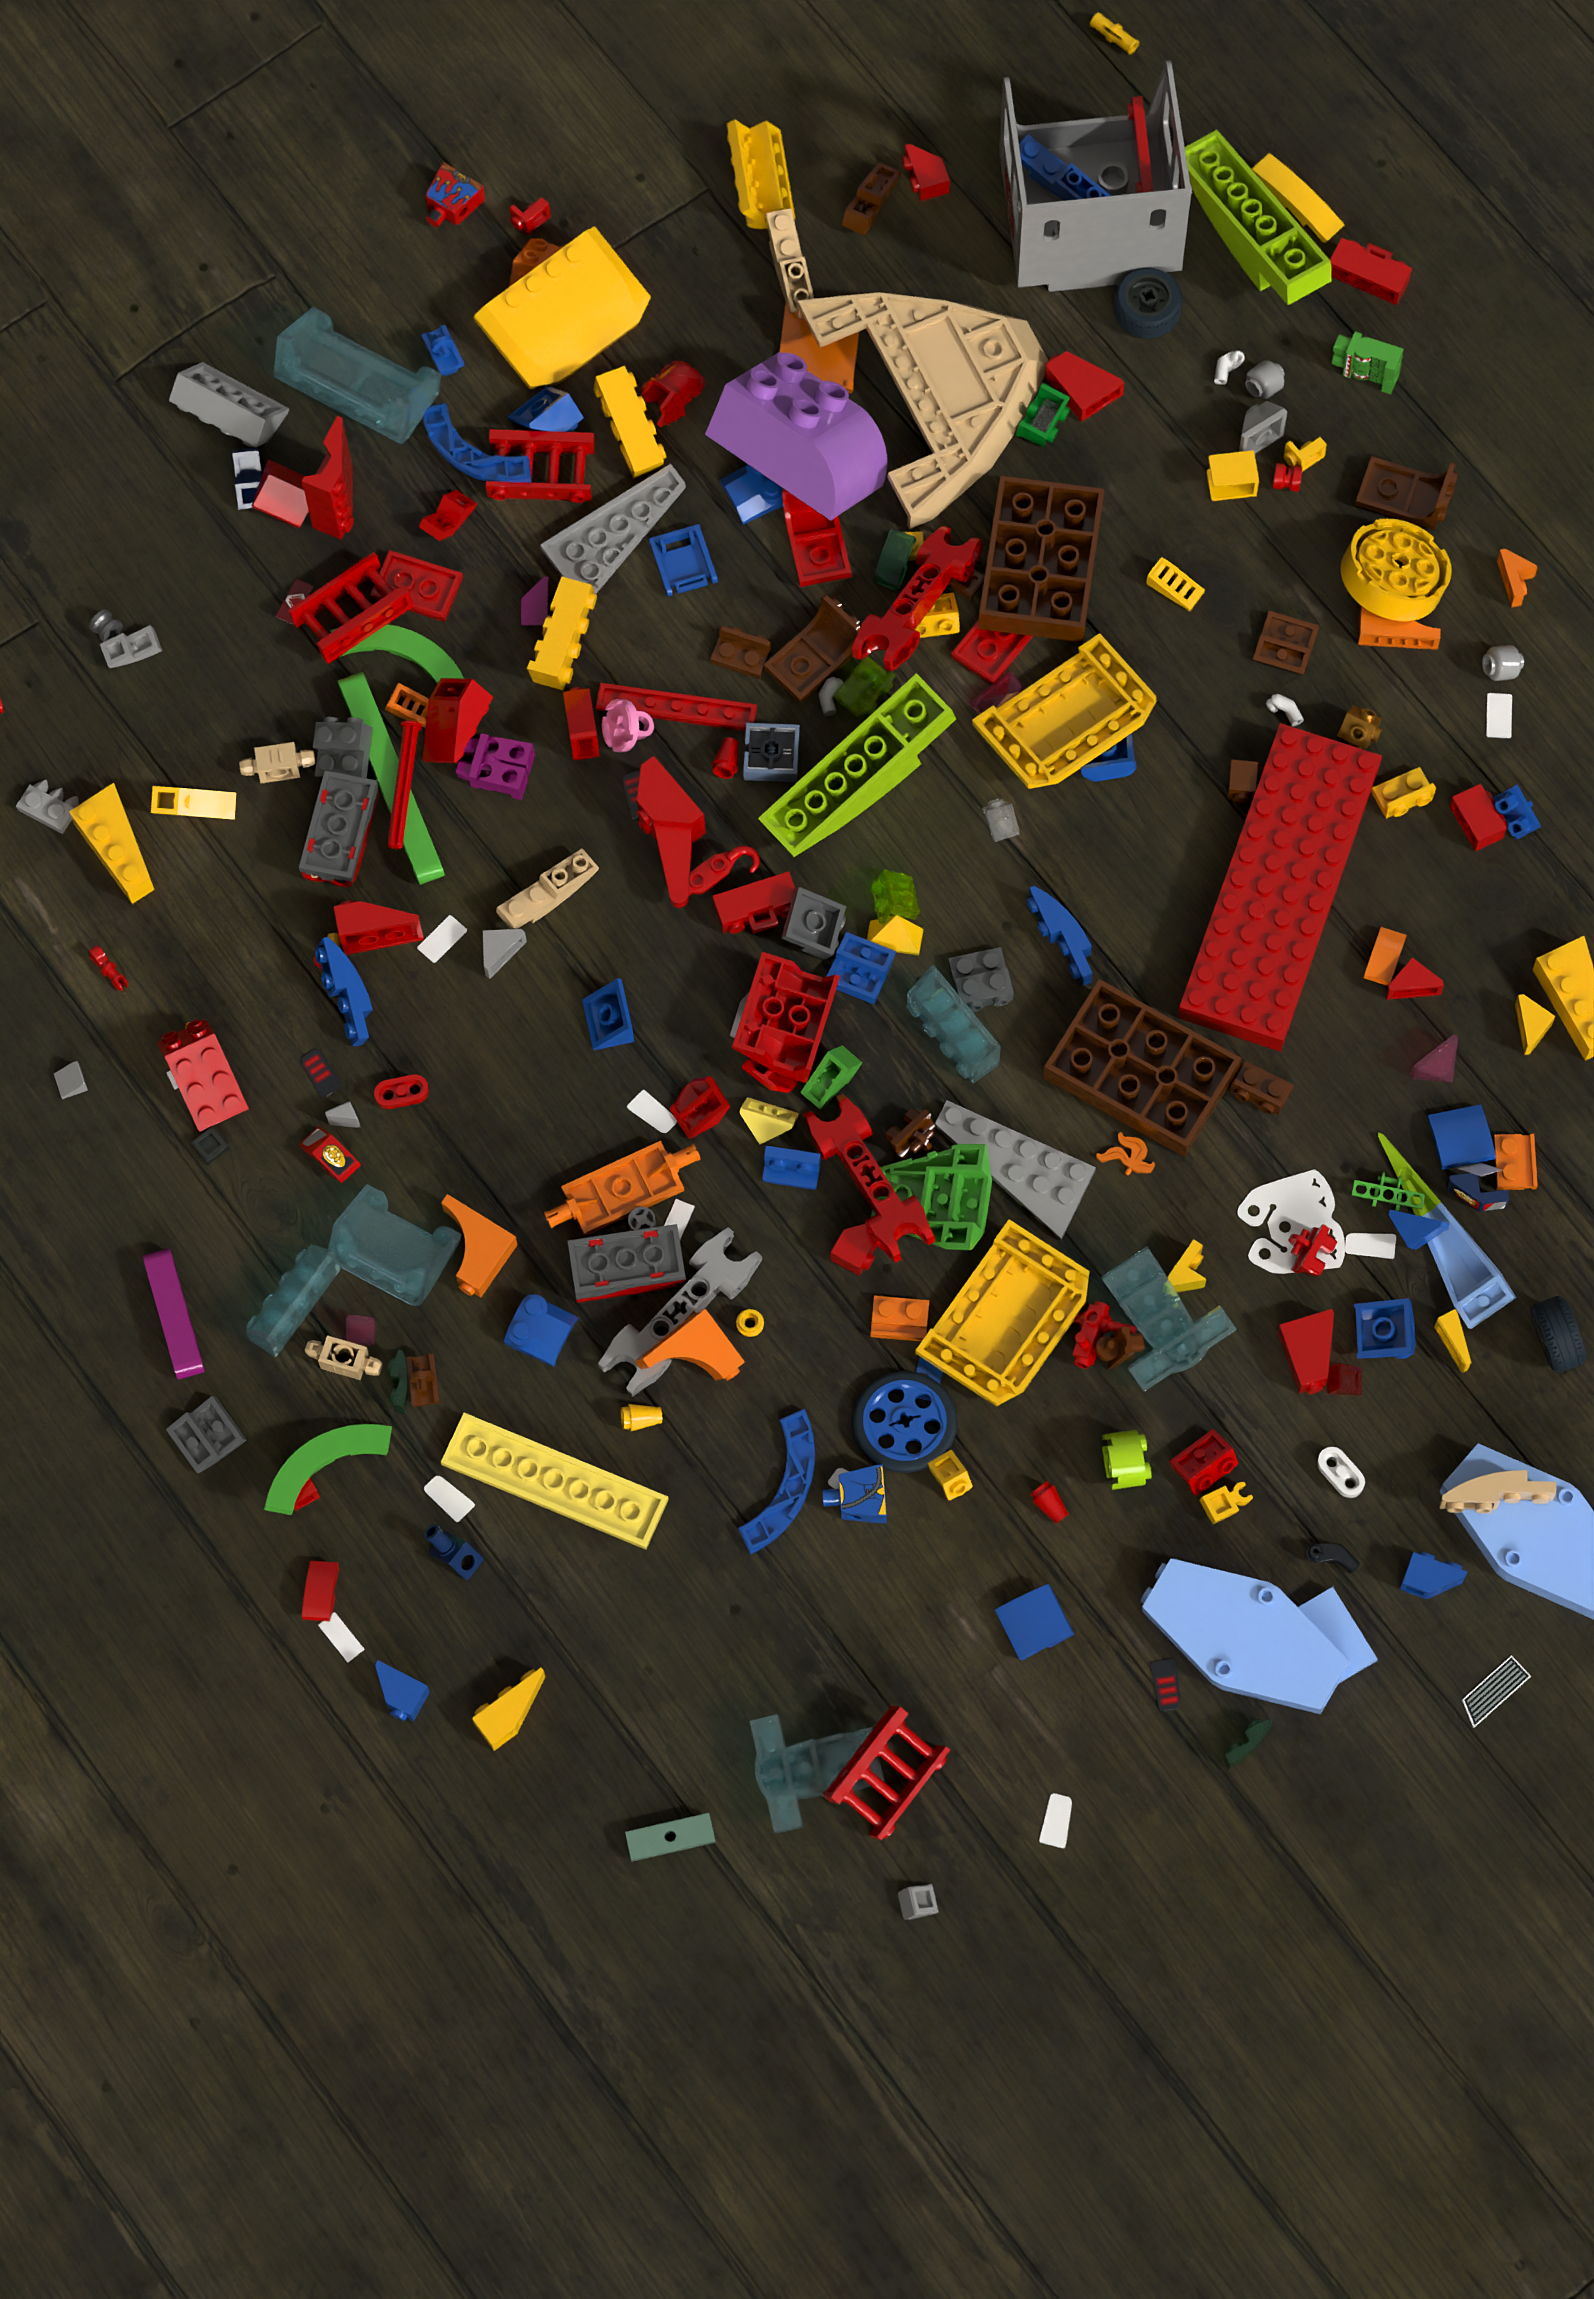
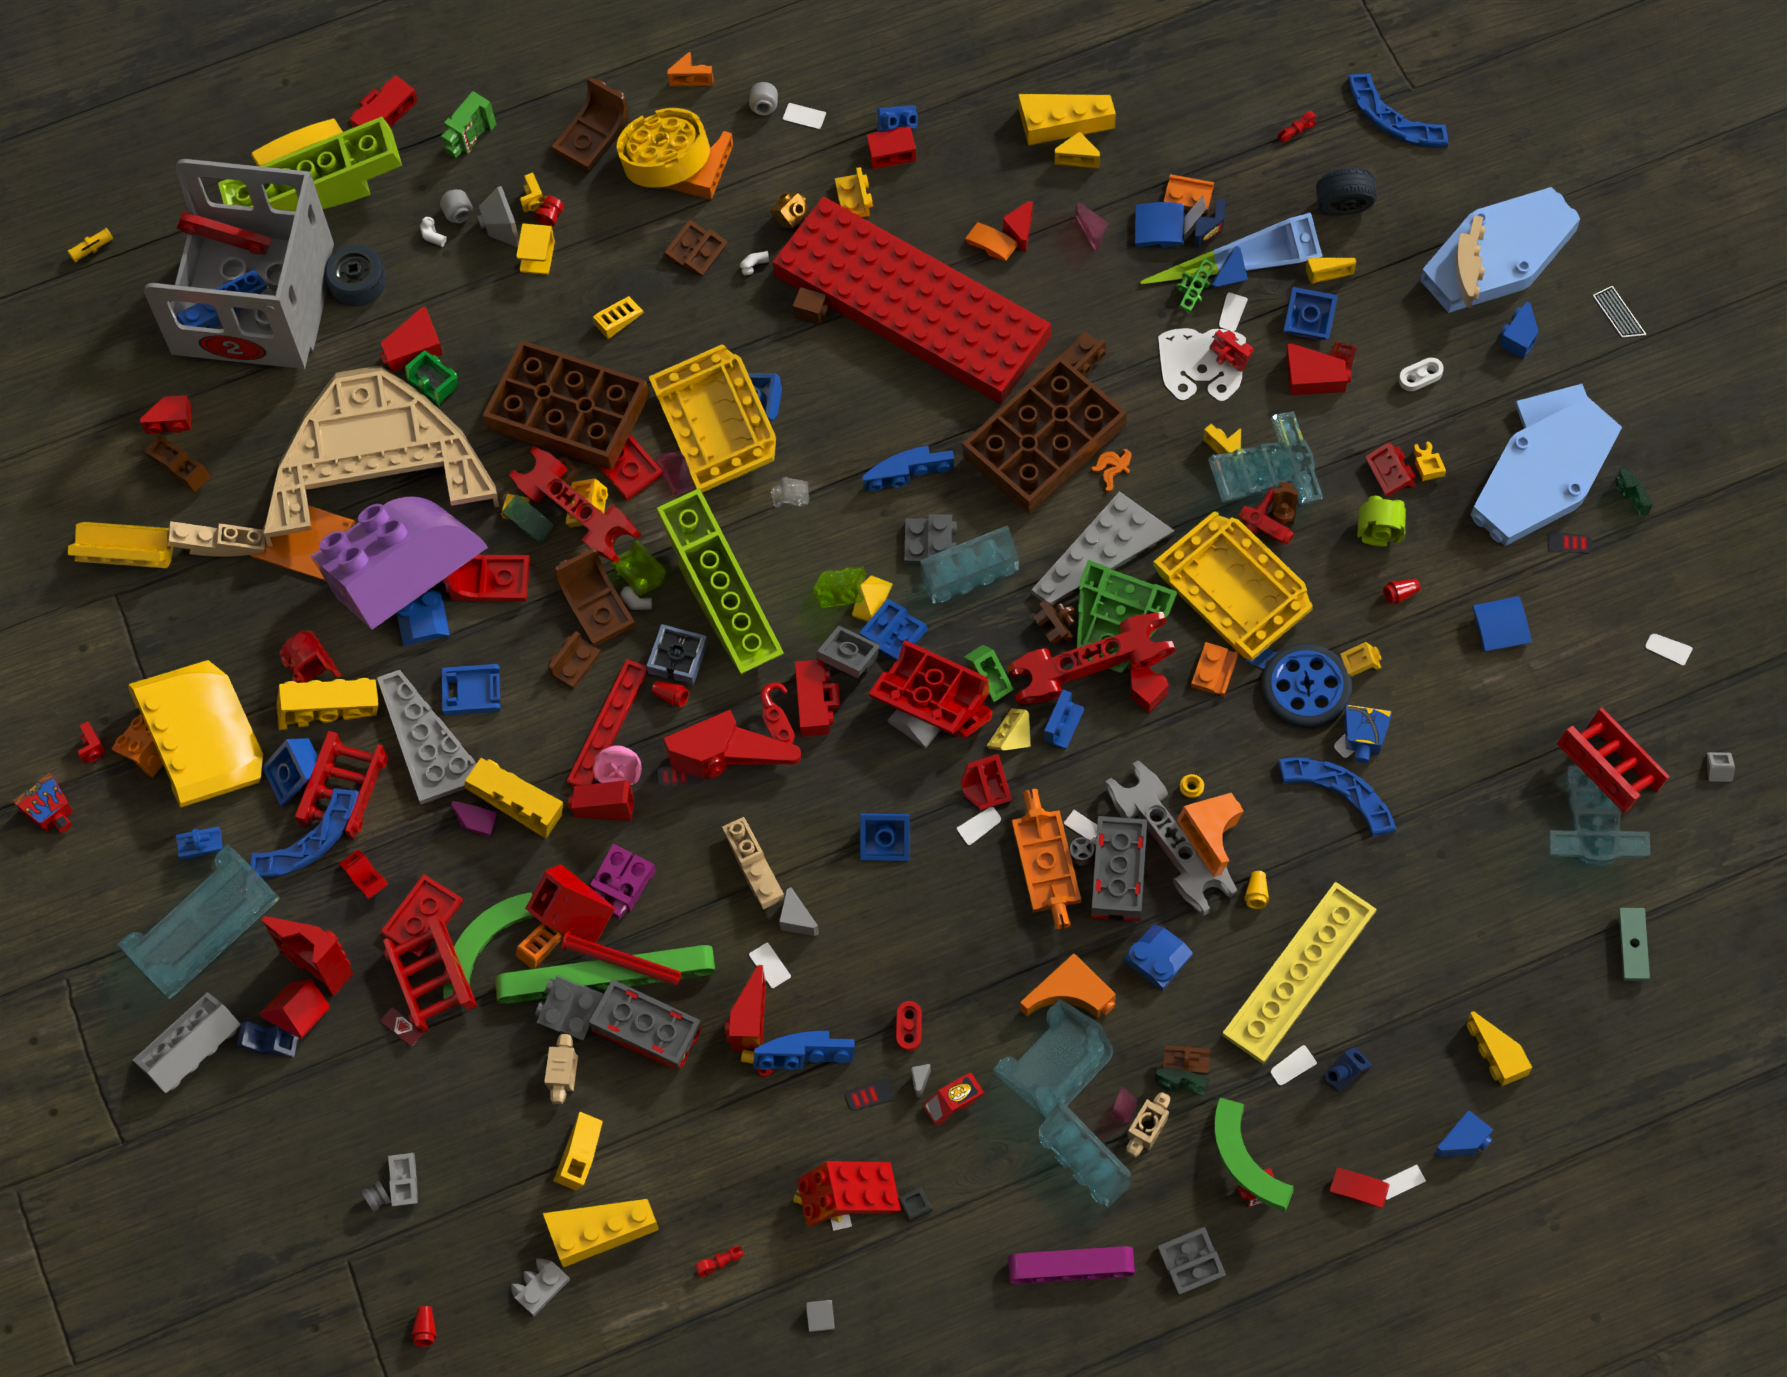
camera: 75 degrees left, 5 degrees down
black arm [1306,1543,1360,1574] -> none

